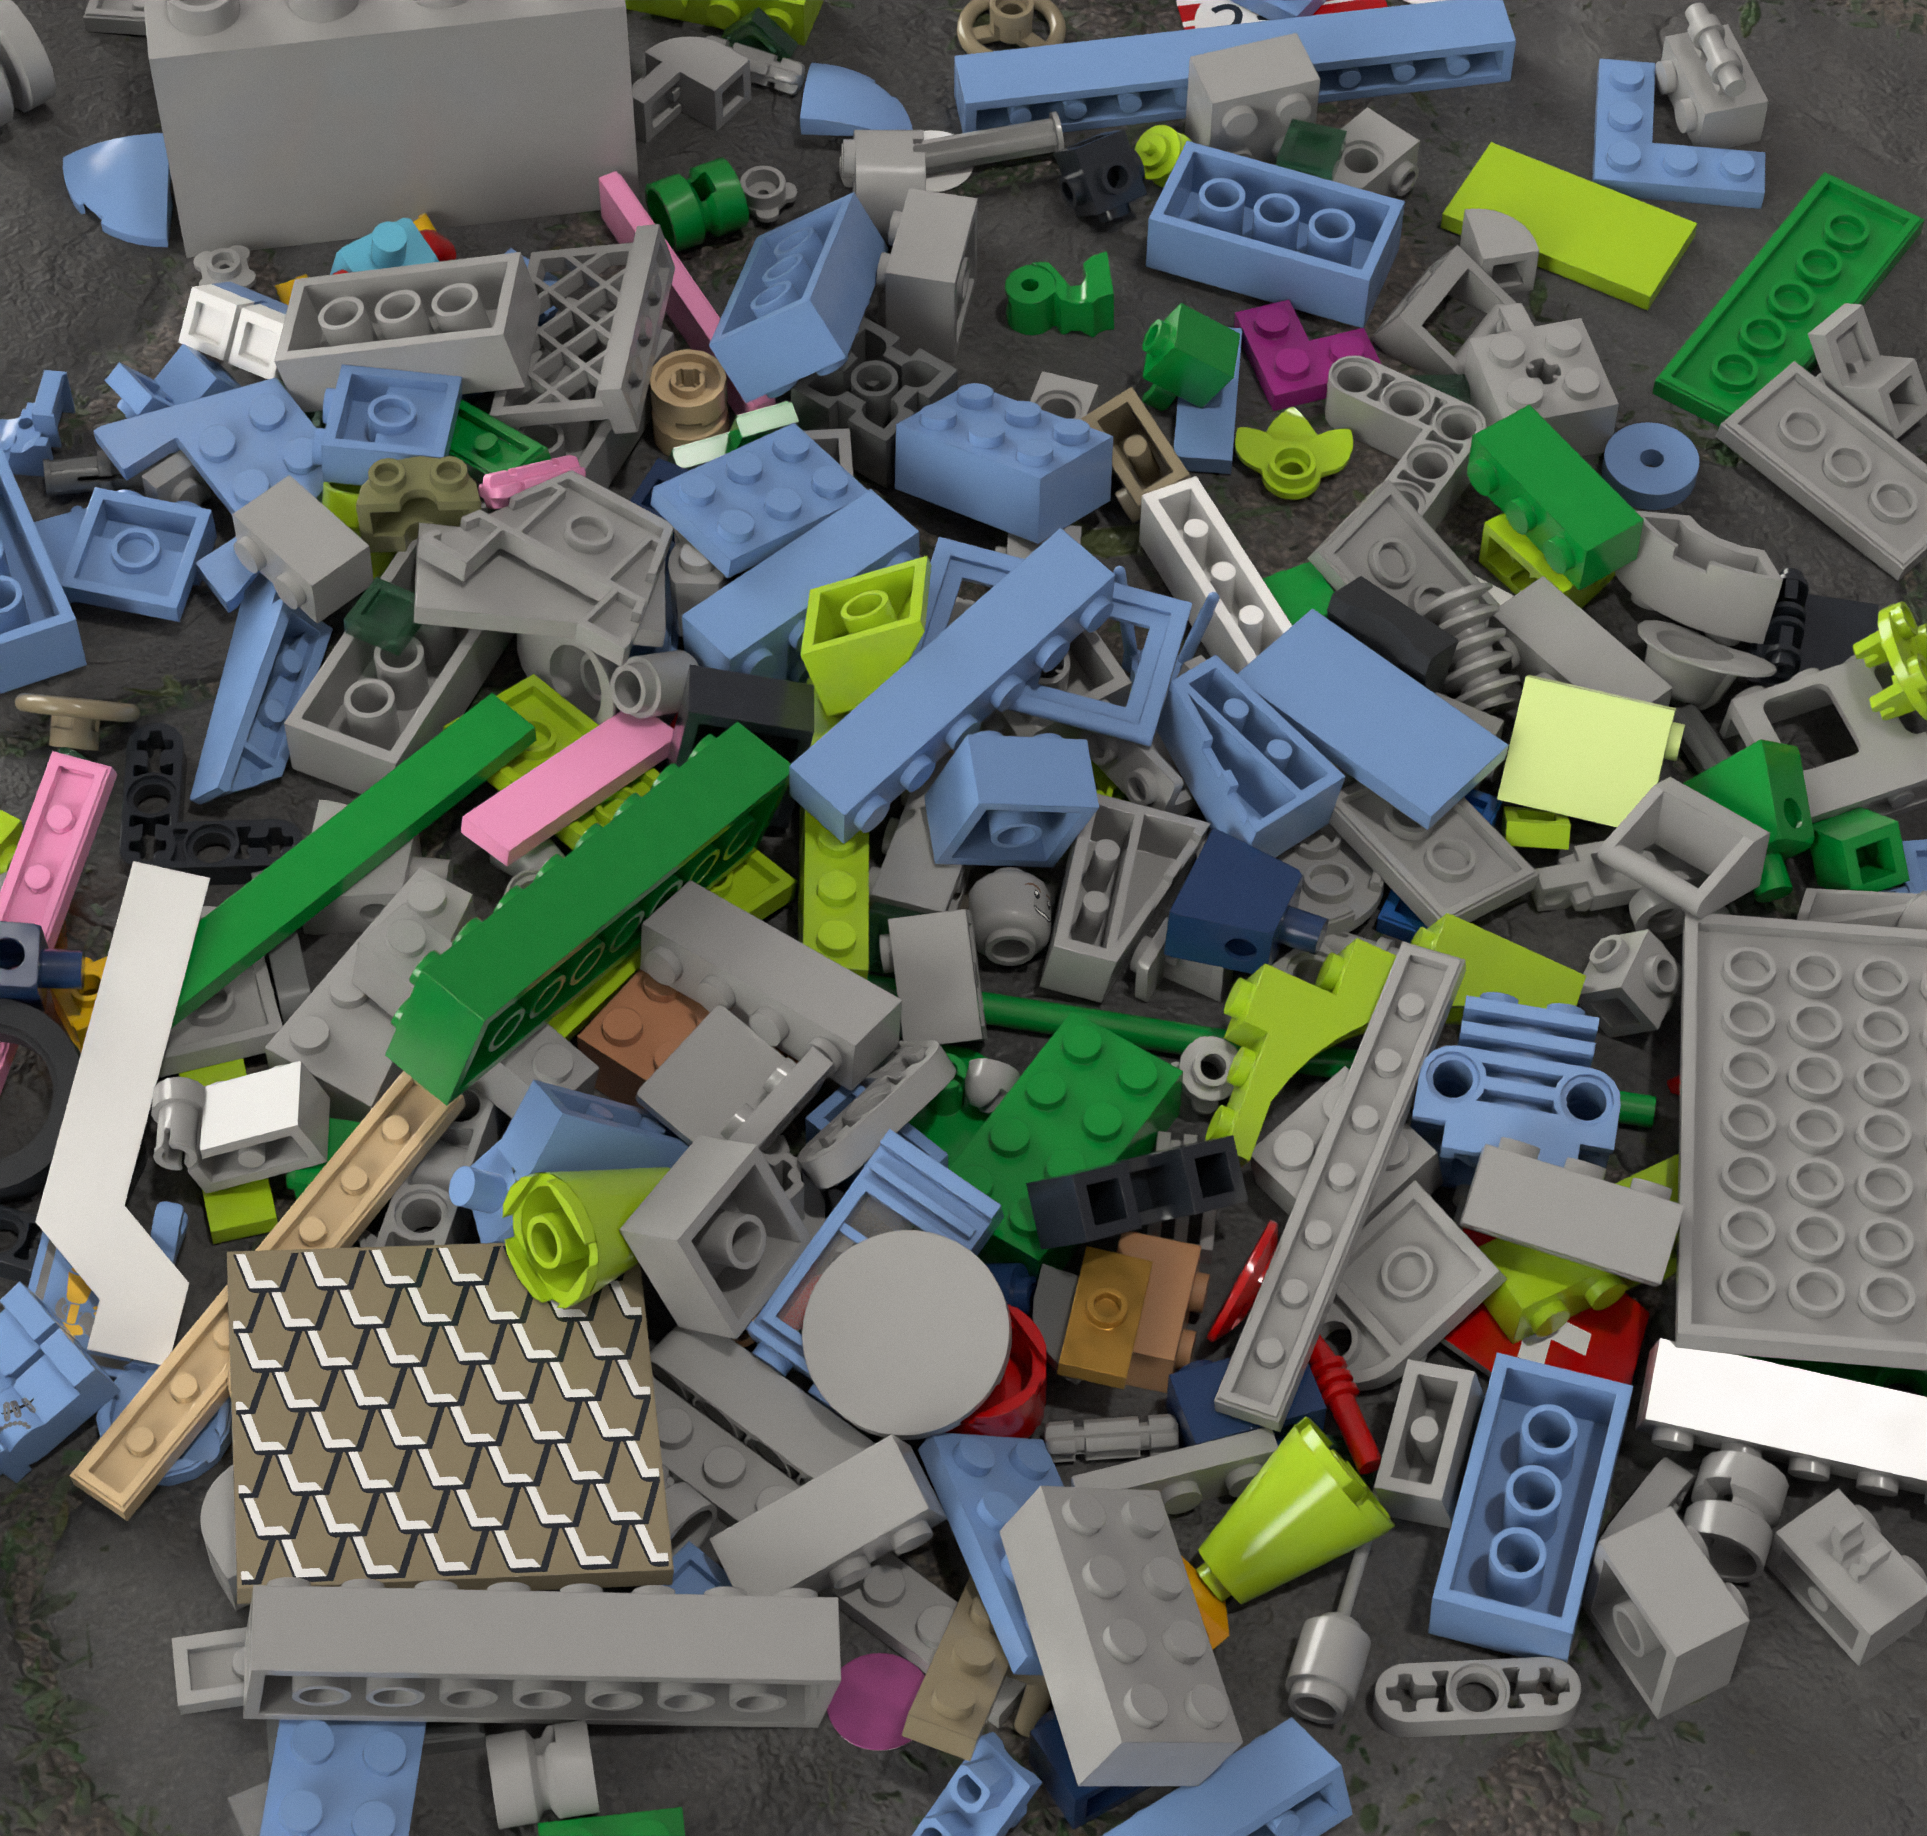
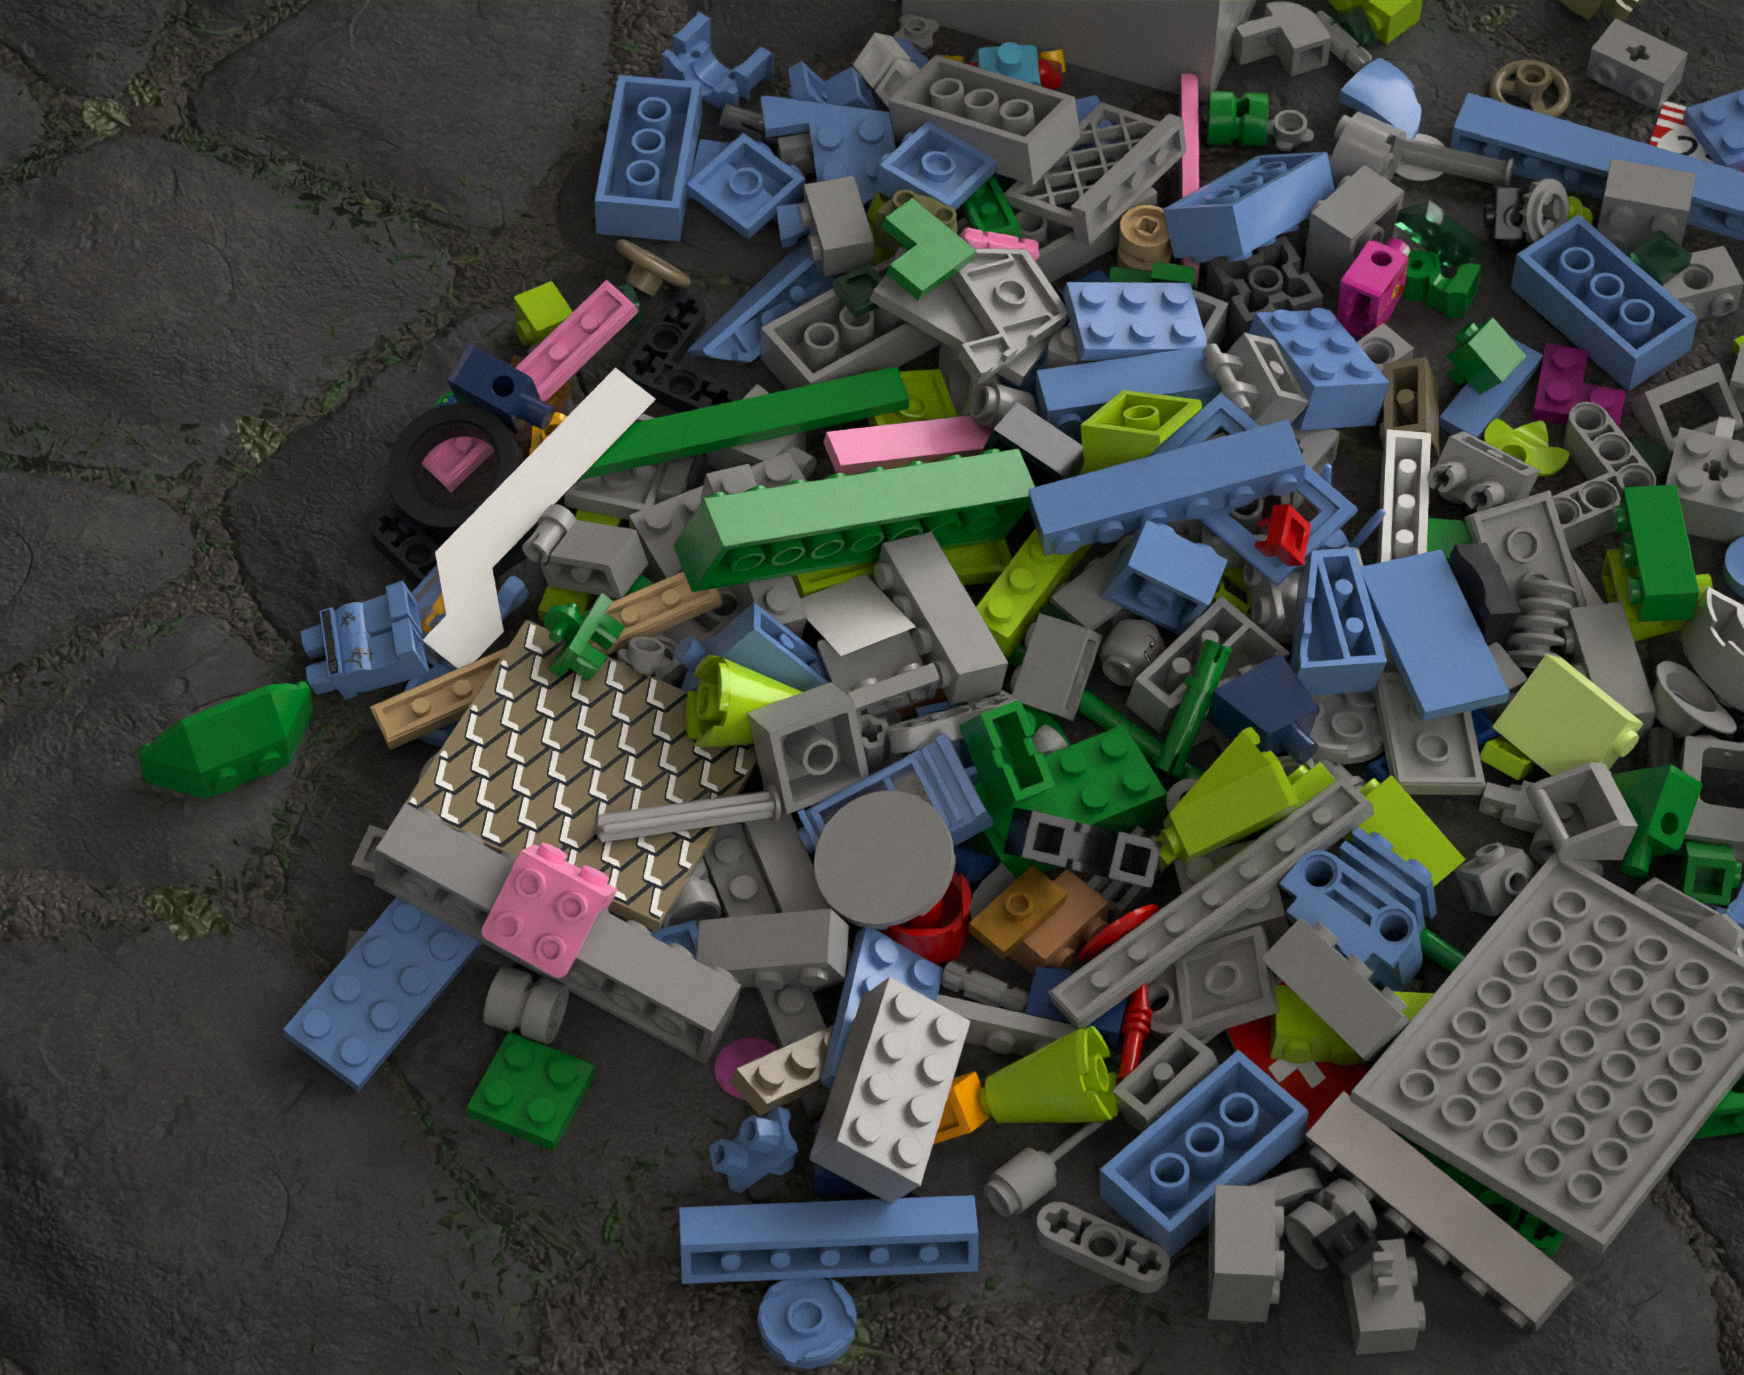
camera: 30 degrees right, 0 degrees up
none -> bright pink bracket [481,843,618,978]
none -> green hips [544,593,625,681]
none -> light grey axle [595,785,781,842]
none -> light grey plate [617,636,672,675]
none -> white sticker [800,574,916,656]
none -> tile [881,198,976,301]
none -> green brick [959,699,1056,812]
none -> green pin [1154,638,1233,777]
none -> lime slope [1161,727,1299,865]
none -> light grey brick [1202,332,1310,426]
none -> red tile [1254,504,1311,567]
none -> black tile [1312,1210,1384,1282]
none -> dark pink torso [1336,238,1410,340]
none -> clear green plate [1395,201,1485,268]
none -> light grey brick [1427,431,1540,513]
none -> light grey gear [1519,178,1569,243]

